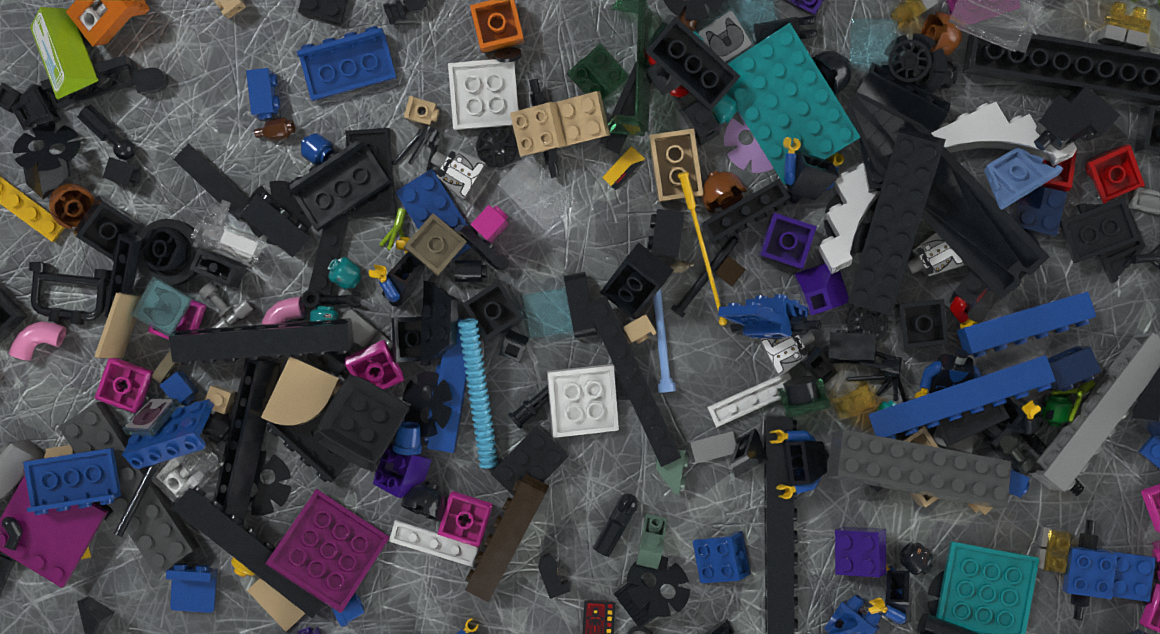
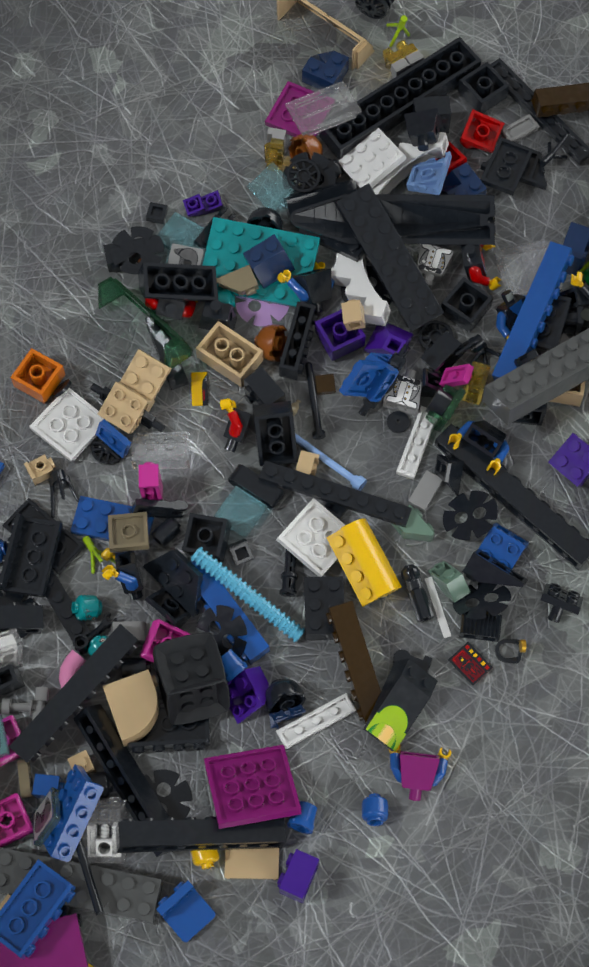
camera: 45 degrees left, 20 degrees down
torso [431,149,487,201] -> none
dark pink brick [438,491,493,547] -> none
clear green slope [566,43,630,101] -> none
yellow piece [677,171,727,326] -> none
blue brick [957,291,1097,358] -> none
none -> blue plate [95,419,132,458]
none -> dark tan slope [217,265,259,296]
none -> torso [220,398,254,453]
none -> dark blue slope [243,234,295,289]
none -> dark blue piece [269,704,306,730]
none -> yellow brick [326,518,402,607]
none -> white plate [338,128,407,188]
none -> tan brick [341,299,366,331]
none -> black slope [363,659,438,752]
none -> black wheel [387,411,409,433]
none -> white sticker [425,577,451,638]
none -> dark pink plate [439,364,474,388]
none -> black piece [443,491,498,540]
none -> black slope [462,549,528,587]
none -> black tile [513,350,539,367]

